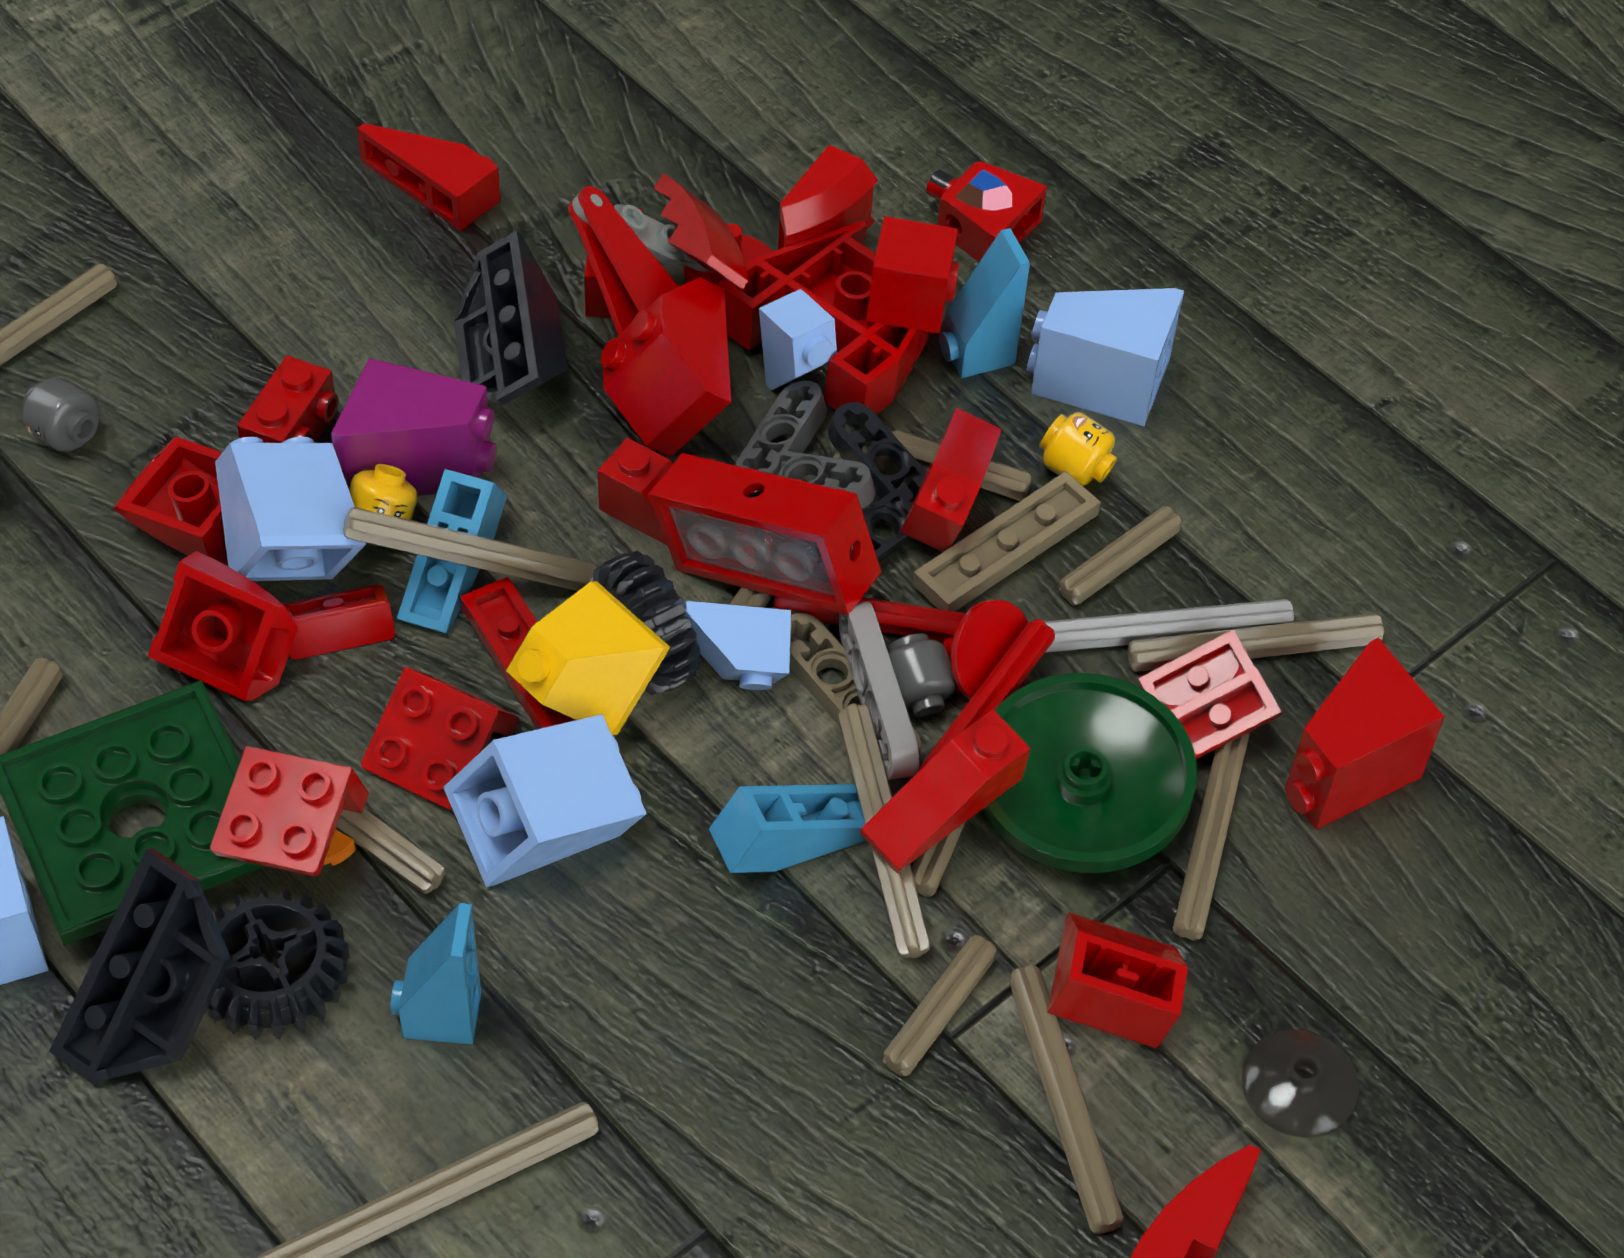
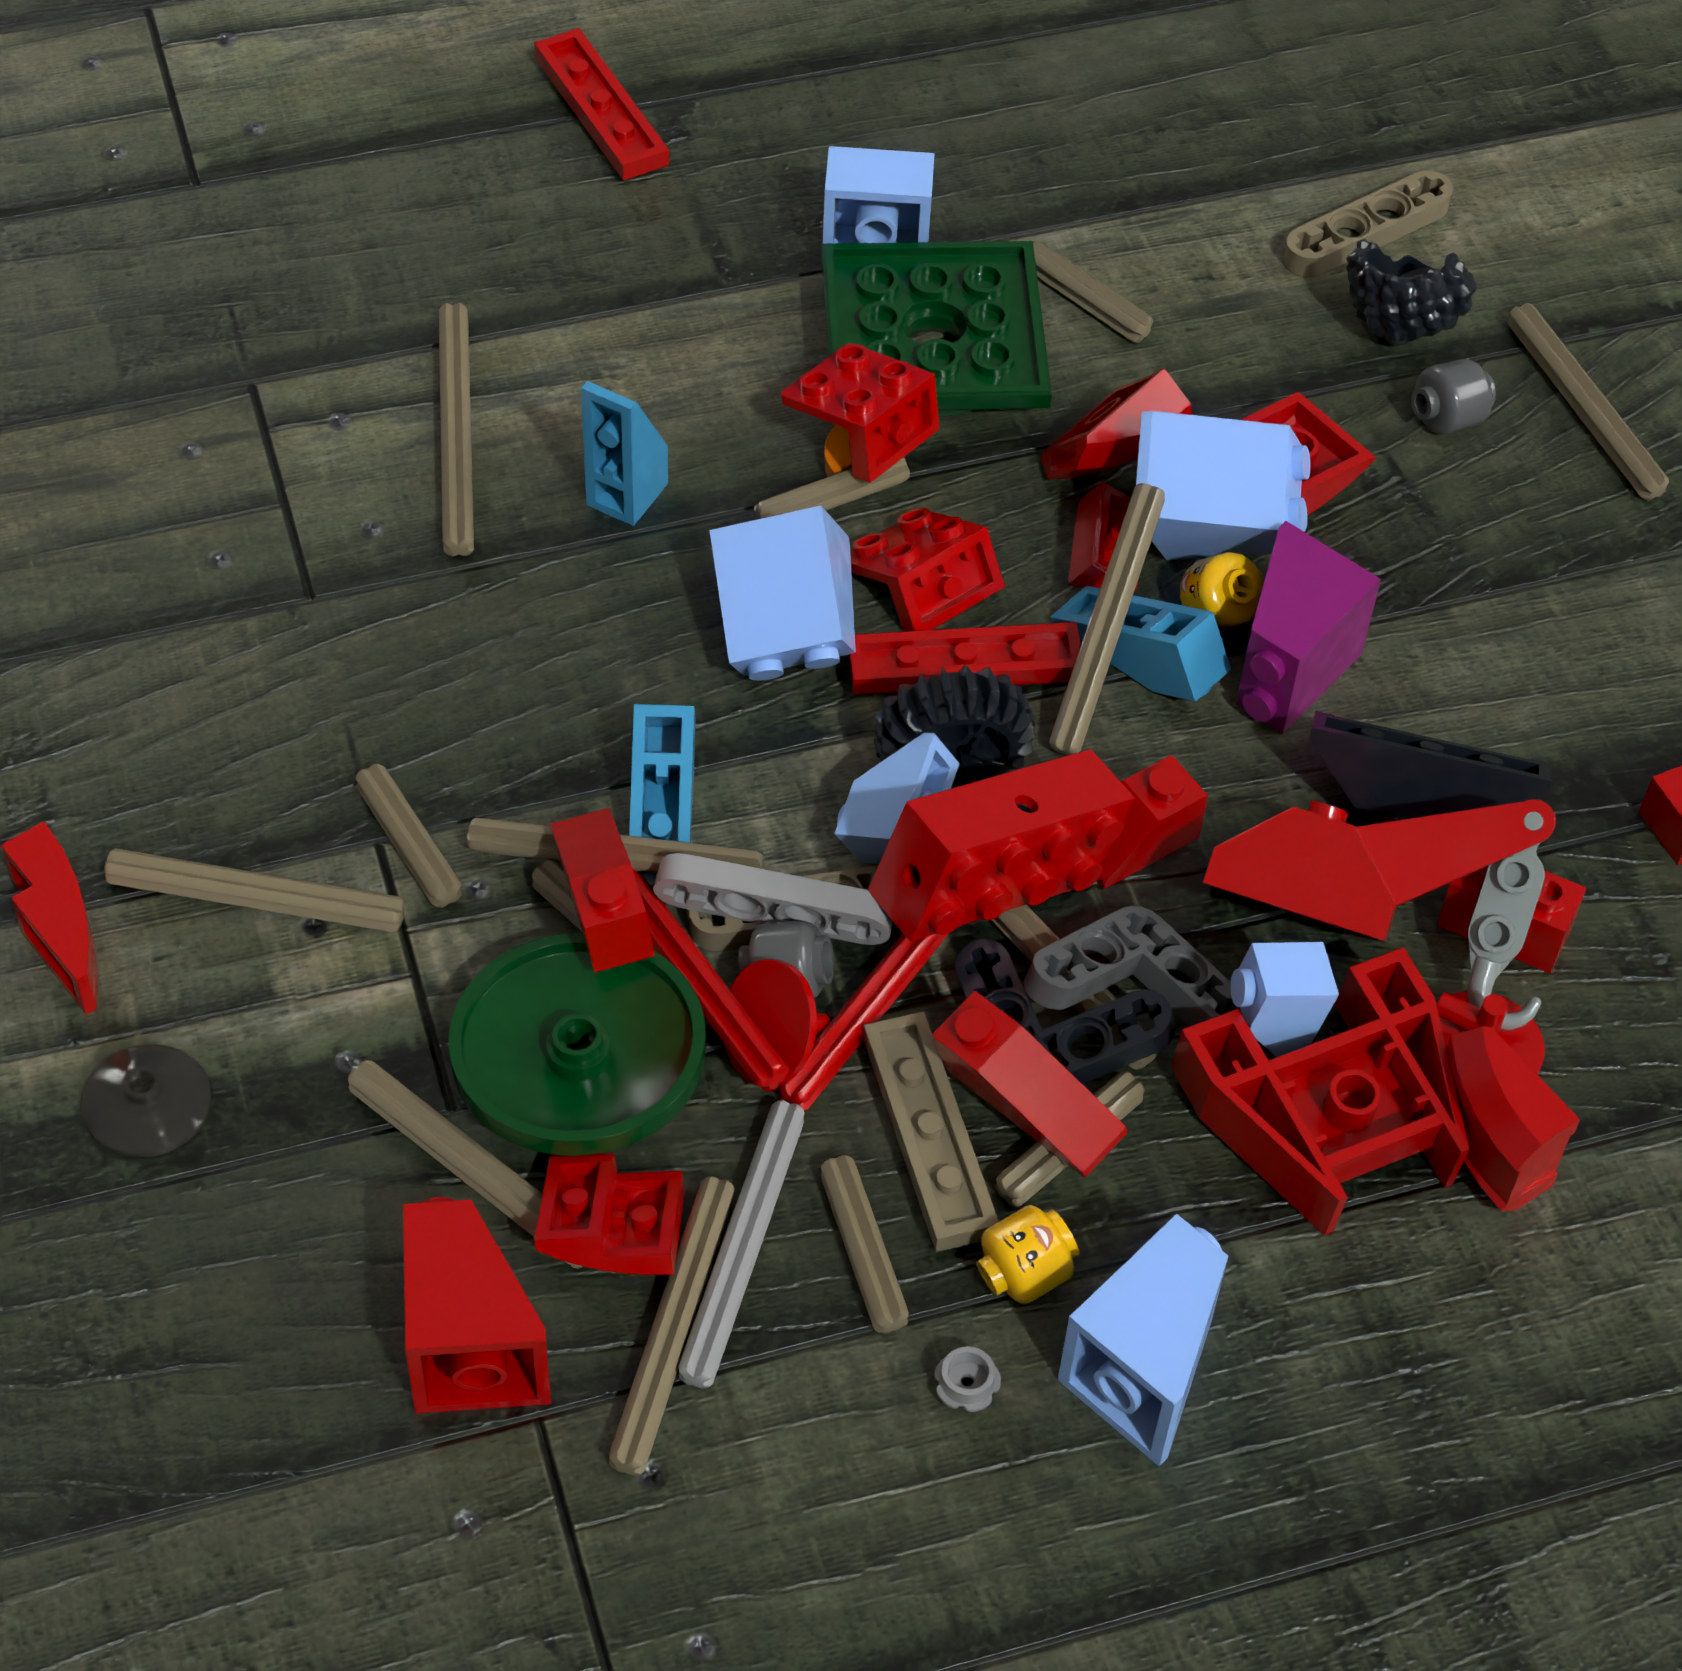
camera: 115 degrees right, 0 degrees up
black wedge [49,848,231,1084] -> none
black gear [207,886,350,1040] -> none
red brick [237,355,339,443] -> none
yellow slope [506,581,670,735] -> none
red slope [653,173,748,289] -> none
red head [866,216,960,334] -> none
red torso [926,161,1047,262] -> none
dark azure slope [939,228,1030,379] -> none
red slope [1047,912,1188,1049] -> none
none -> light grey plate [934,1346,1001,1412]

